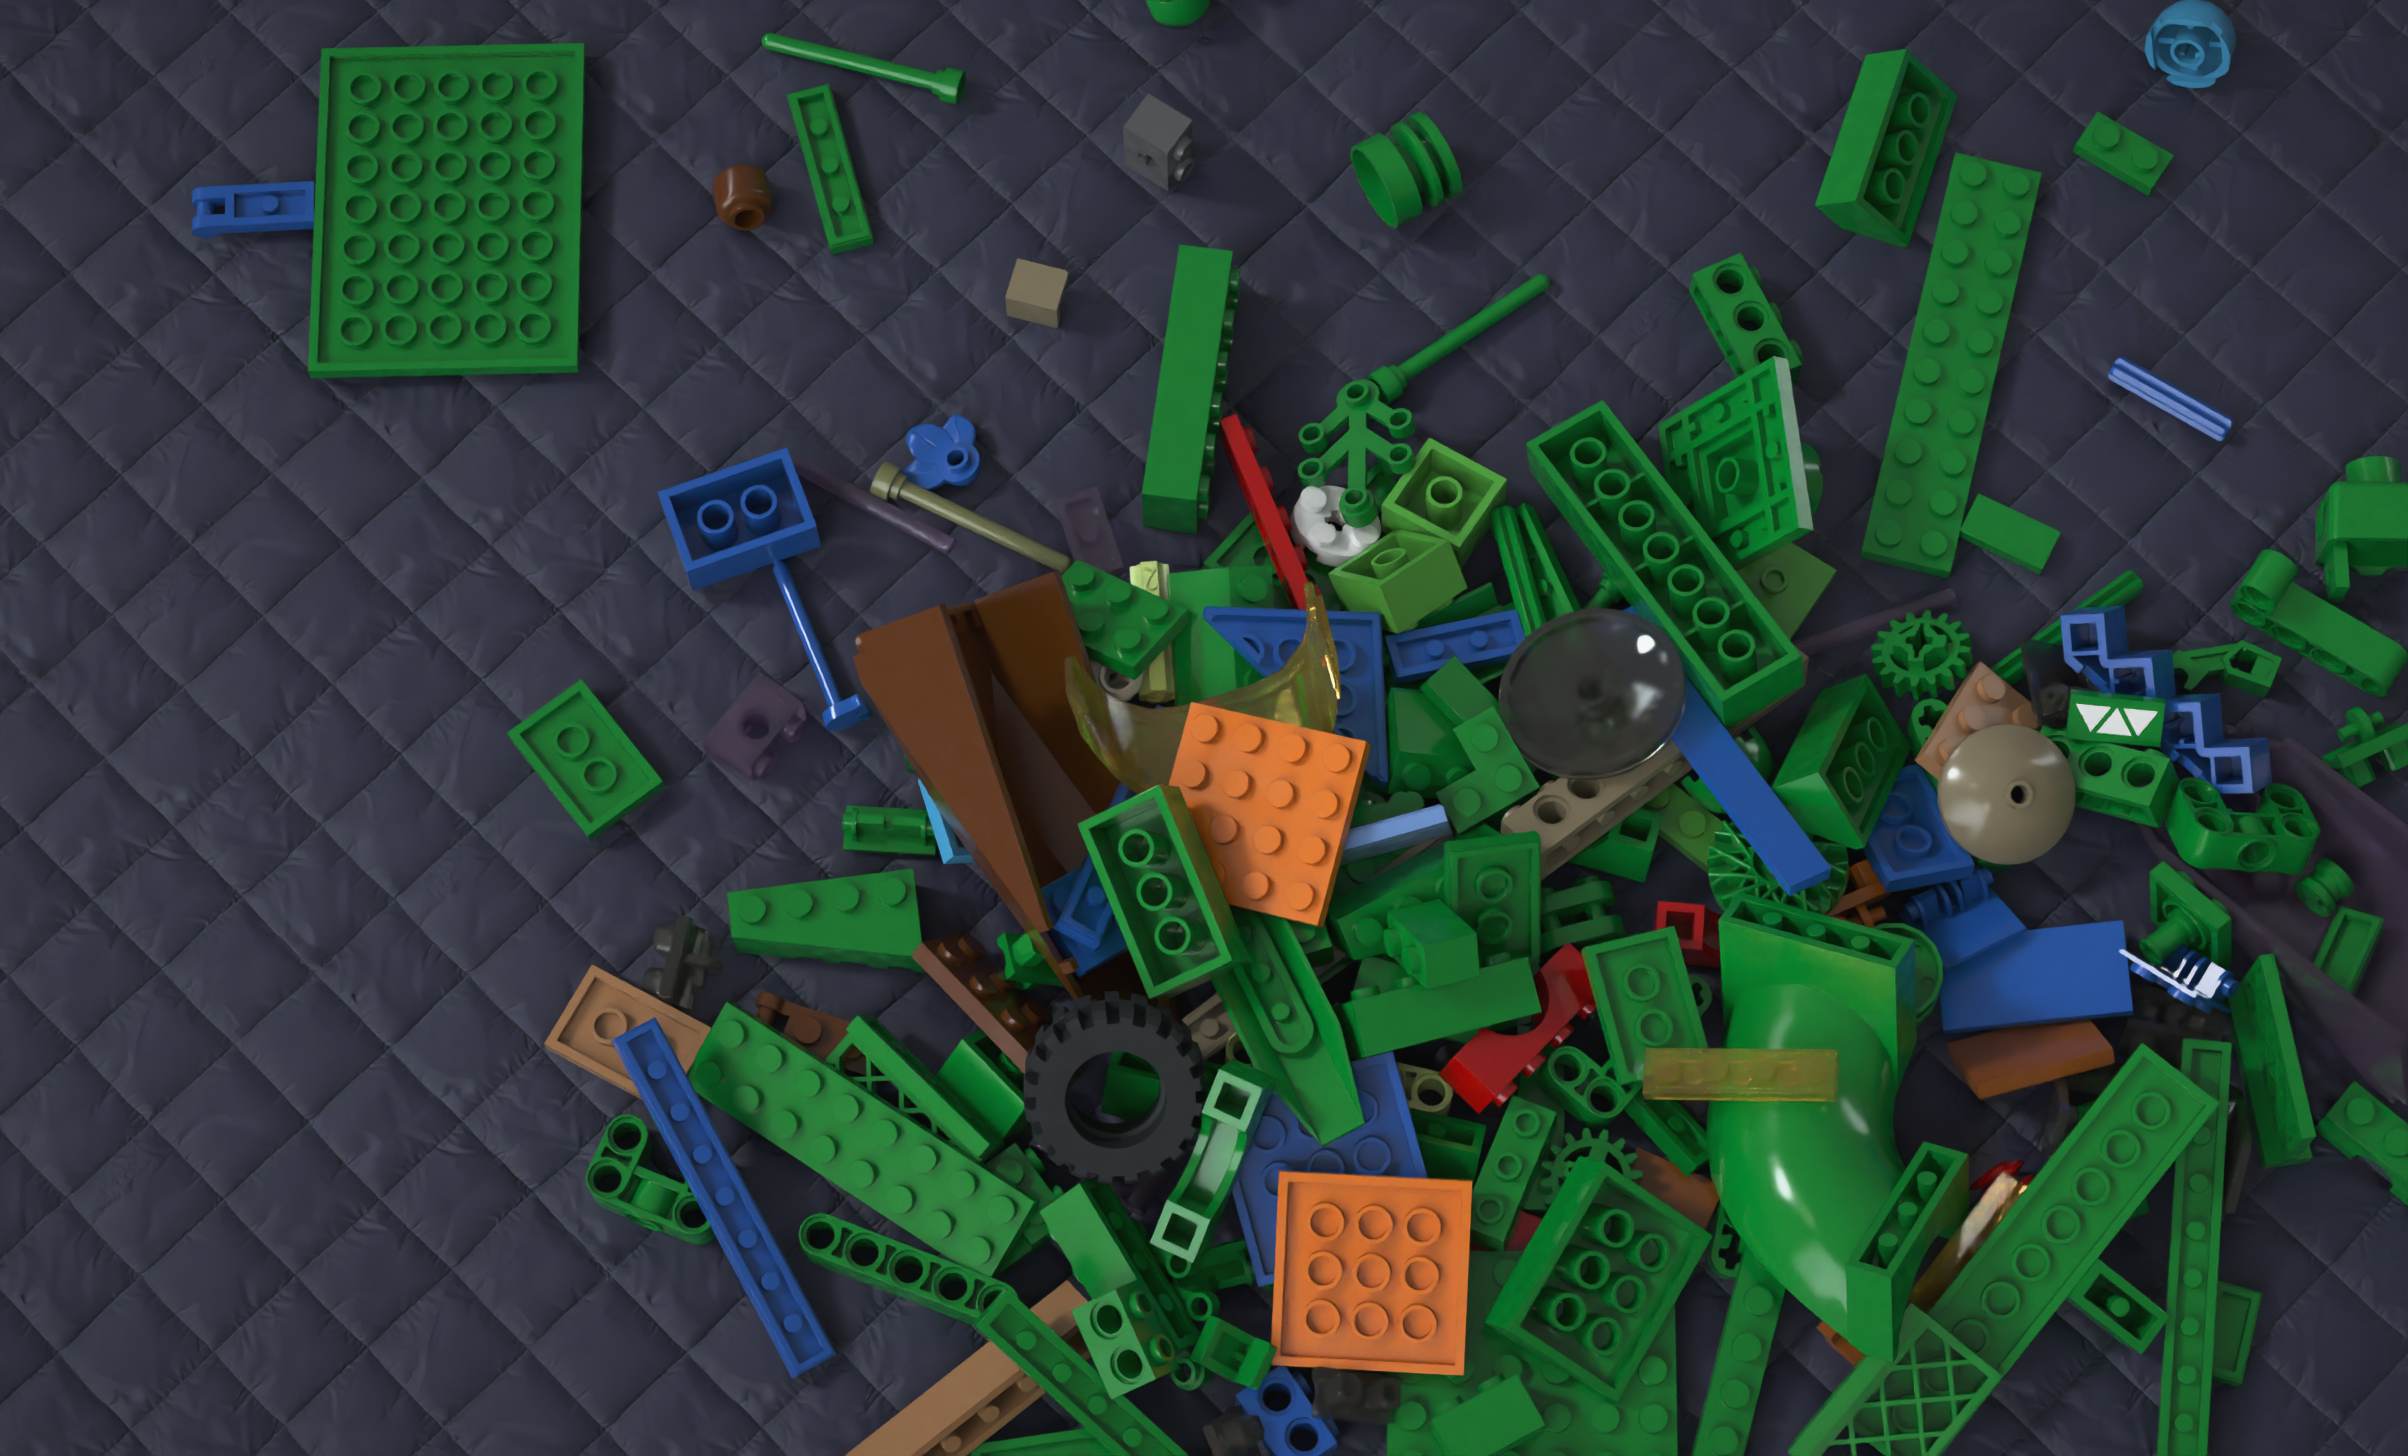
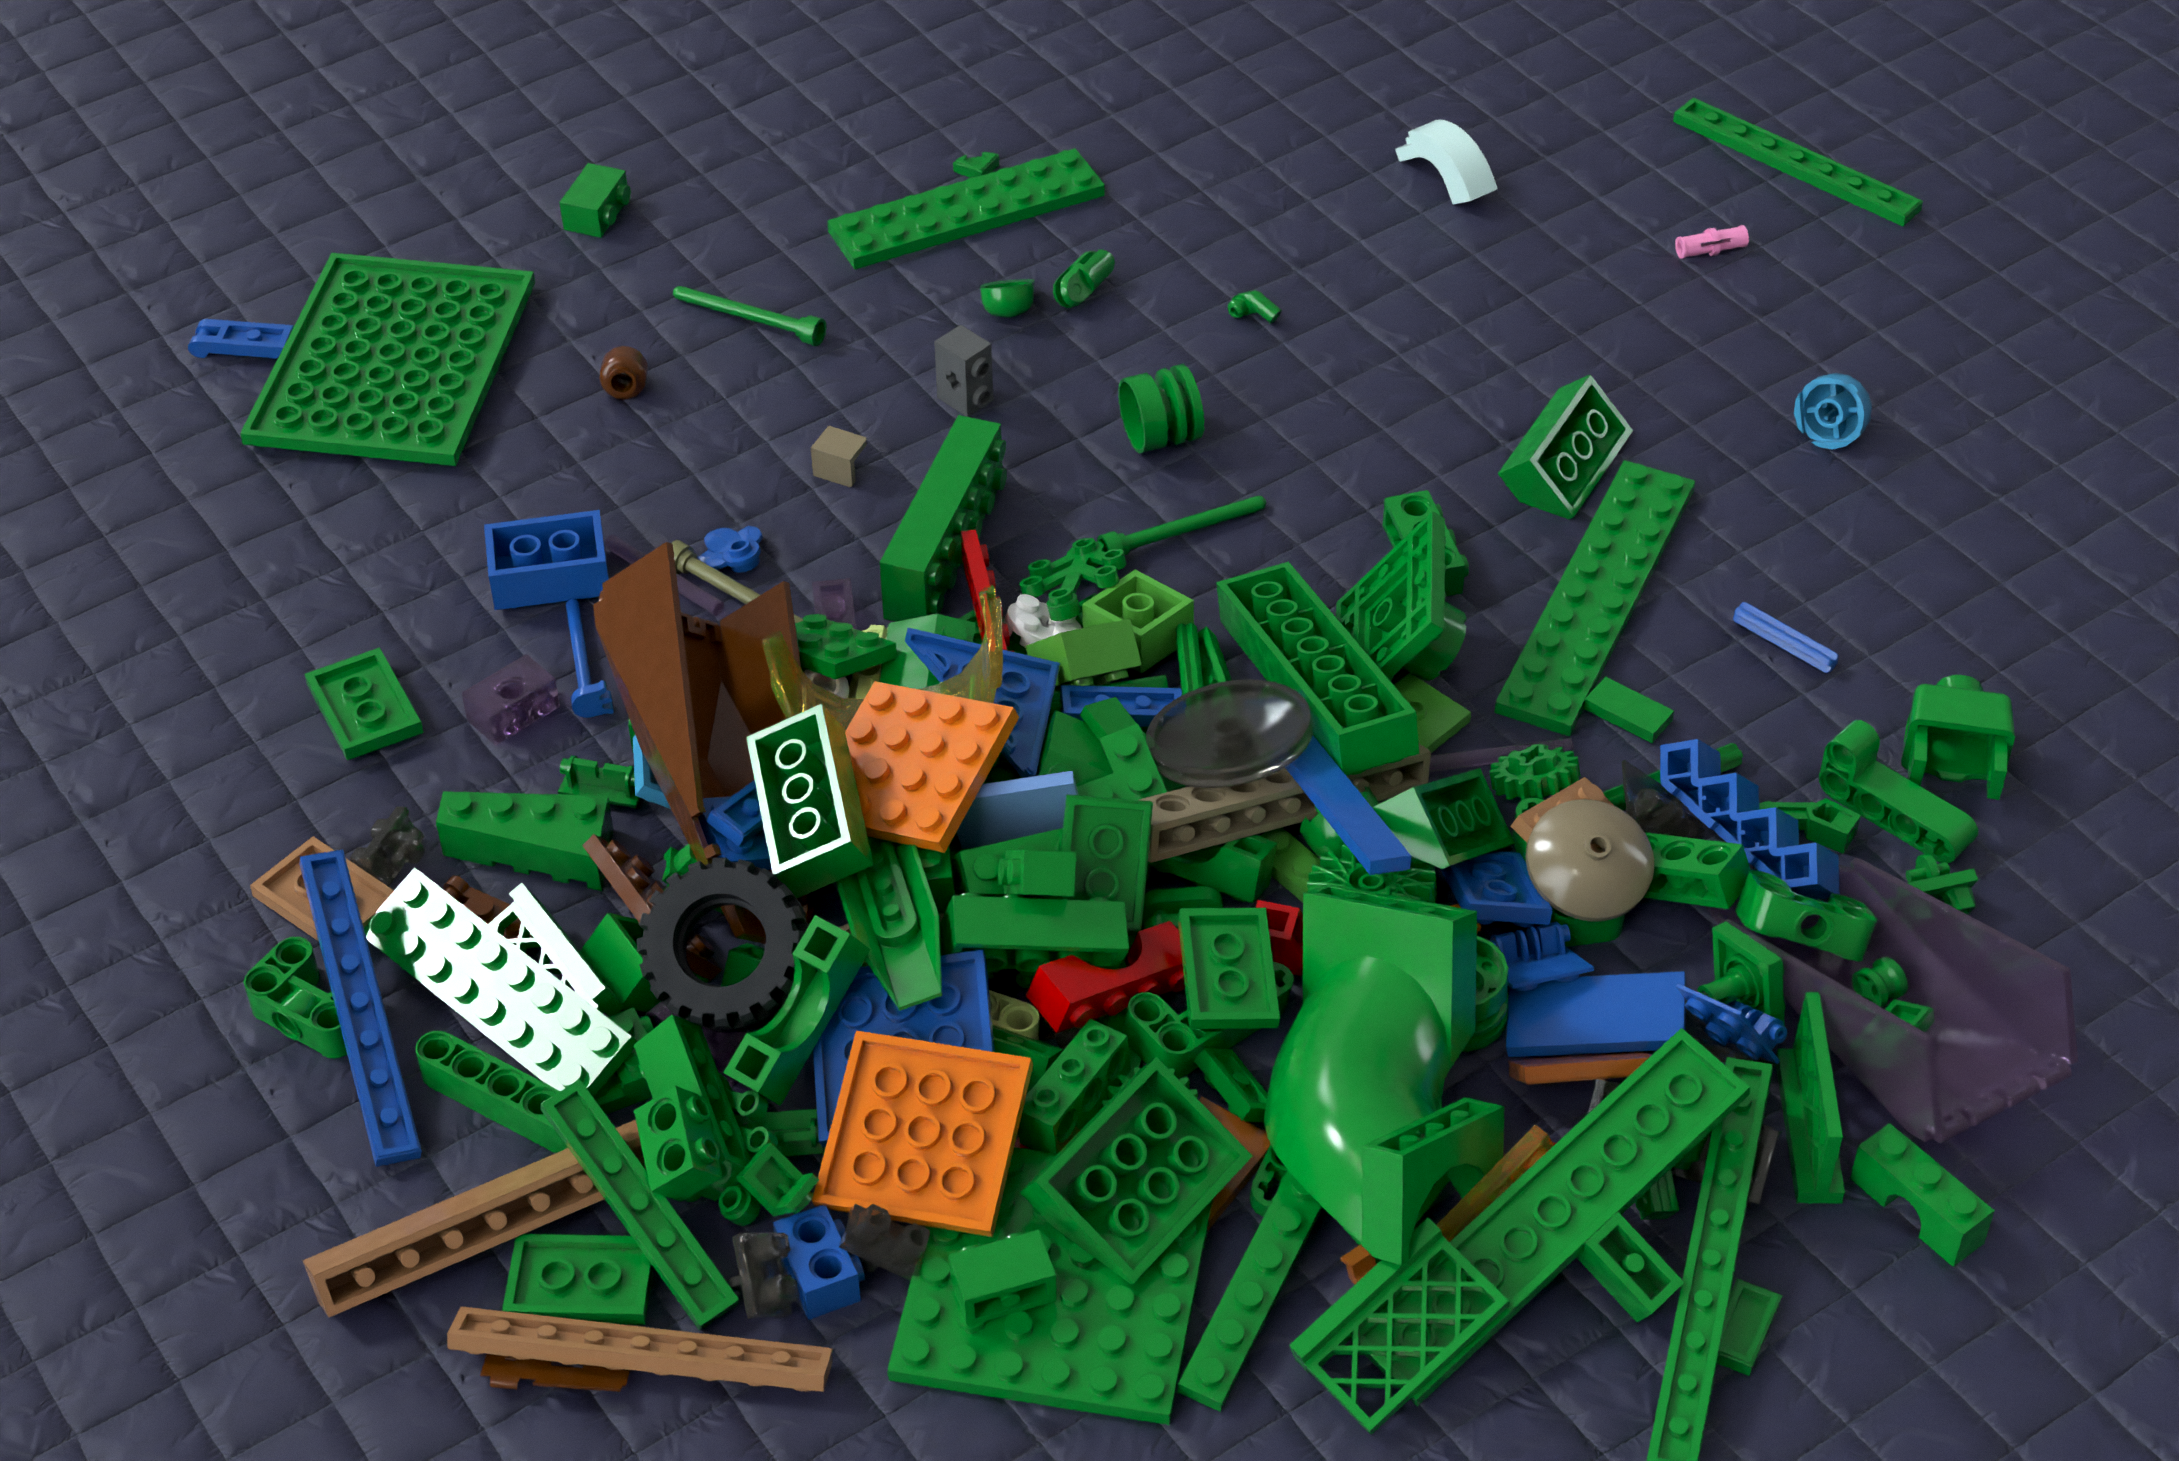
camera: 10 degrees right, 25 degrees down
green tile [787,84,874,255] -> none
clear yellow plate [1642,1048,1840,1102] -> none
green tile [2066,689,2166,747] -> none
green plate [2073,112,2174,196] -> none

